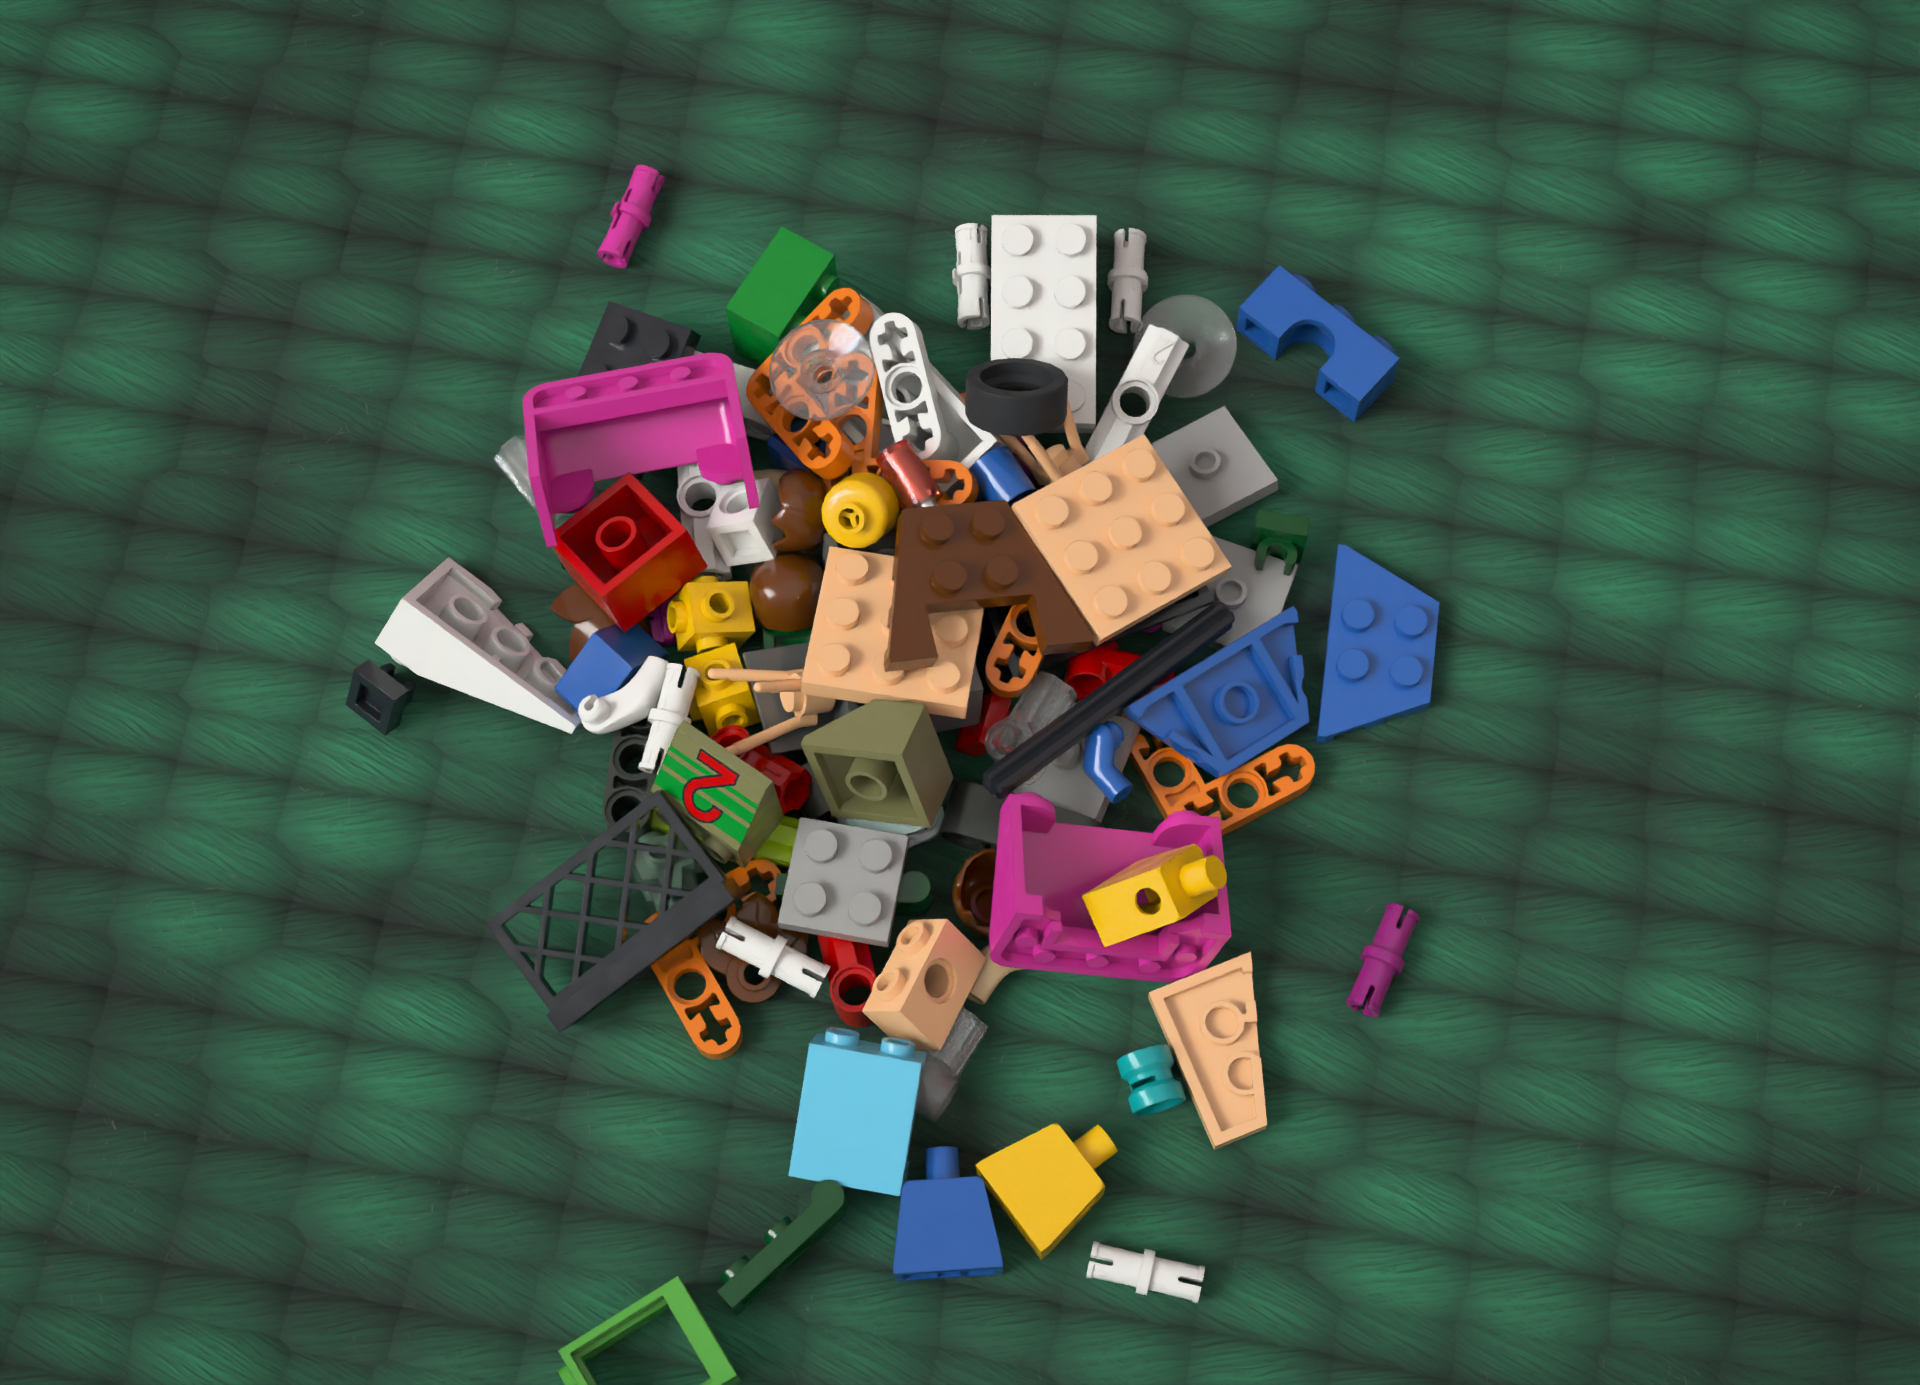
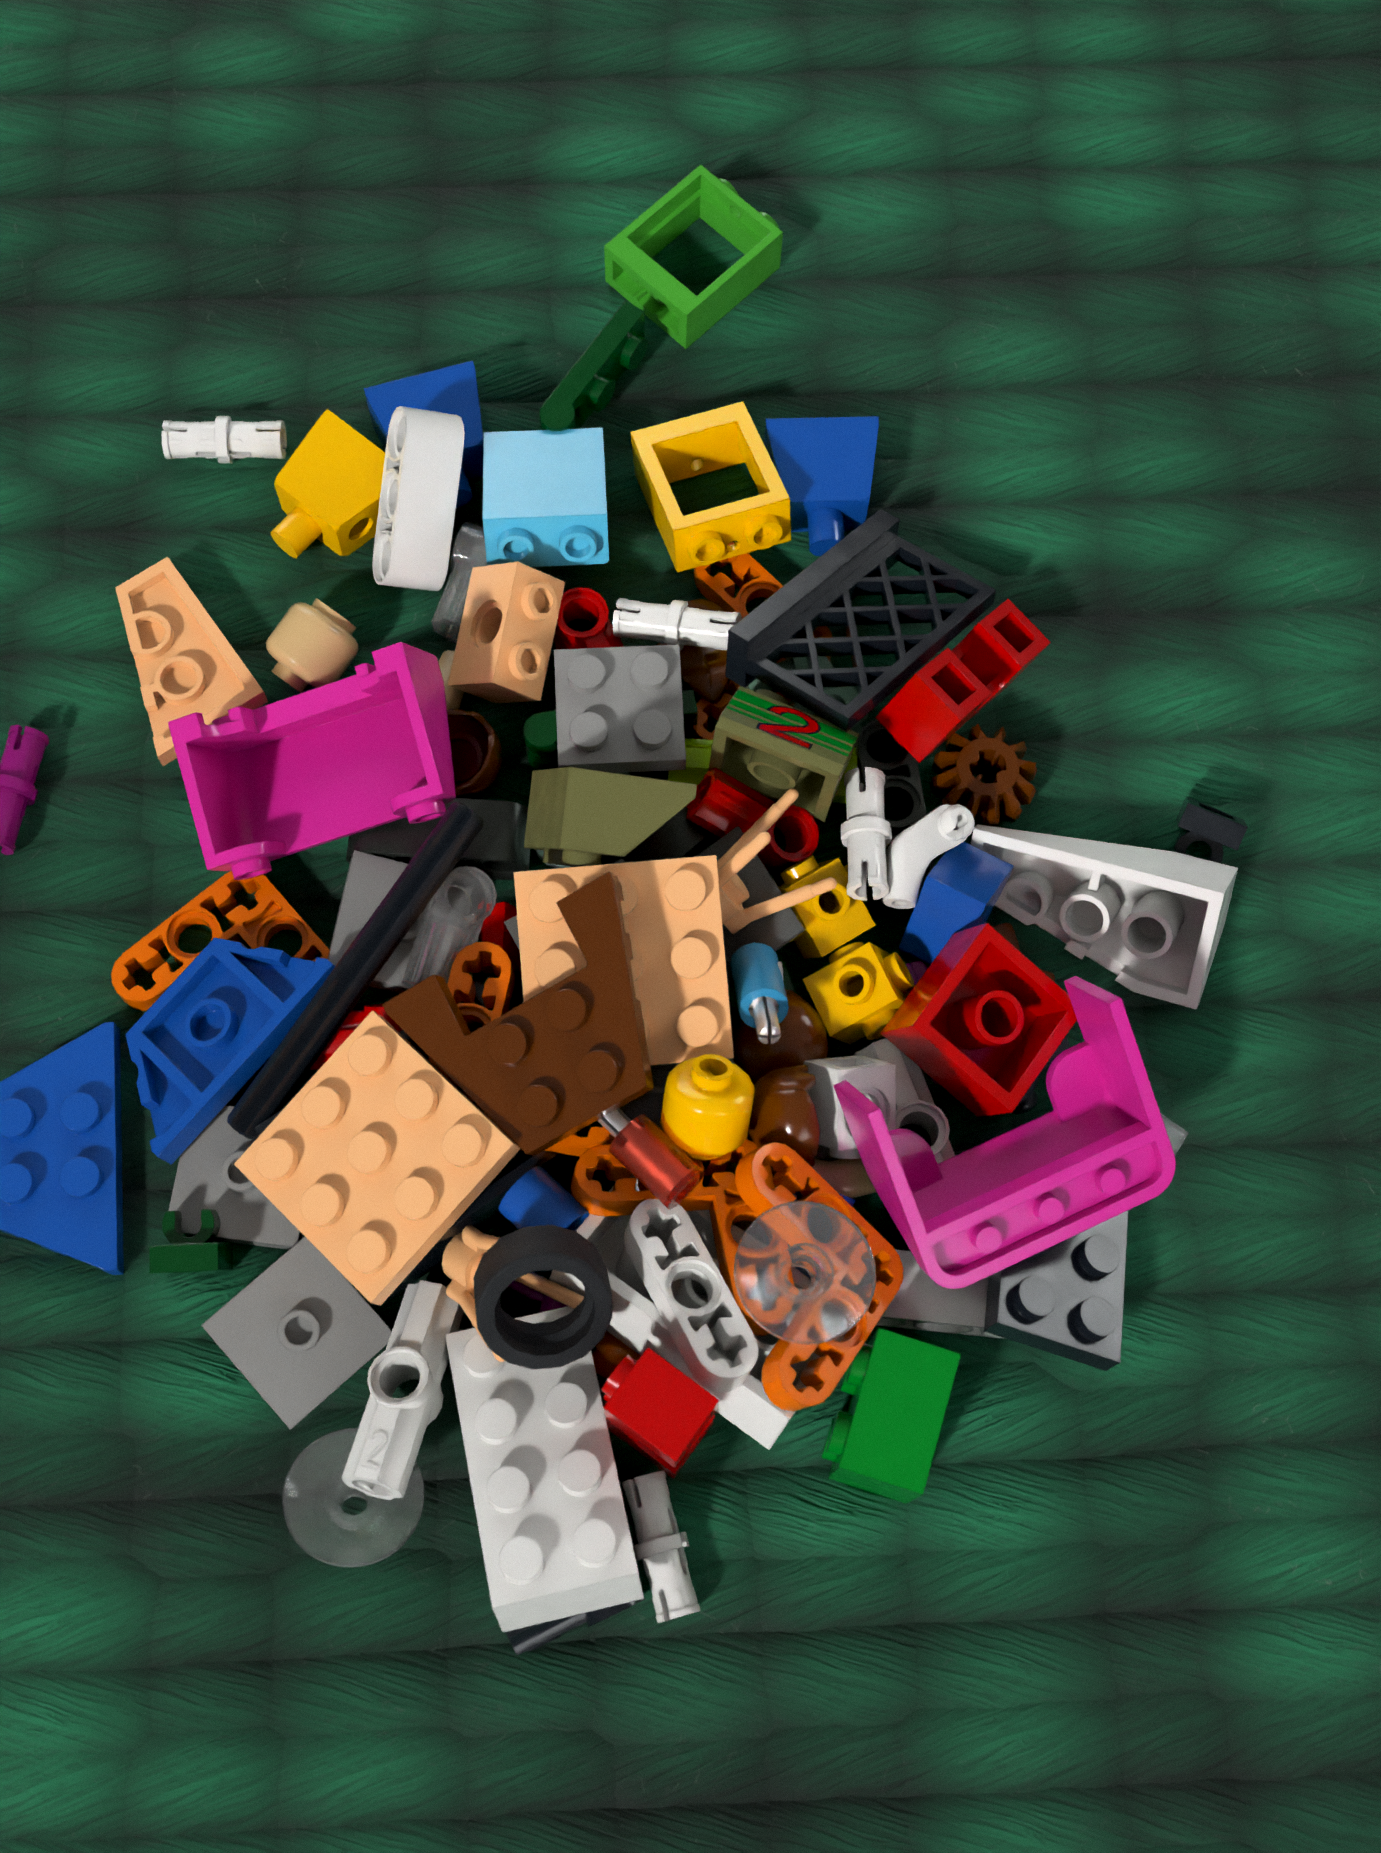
camera: 160 degrees right, 0 degrees up
dark pink pin [597,165,665,268] -> none
yellow torso [1082,843,1227,947] -> none
blue arm [1083,721,1133,804] -> none
white pin [1107,228,1148,334] -> none
teal wheel [1116,1044,1186,1117] -> none
blue arch [1236,265,1400,423] -> none
none -> tan head [266,598,359,693]
none -> white beam [372,406,465,591]
none -> red arch [601,1347,720,1479]
none -> yellow window [630,401,791,573]
none -> dark azure piece [730,943,789,1044]
none -> blue torso [764,416,879,557]
none -> red arch [875,599,1051,763]
none -> reddish brown gear [930,724,1037,827]

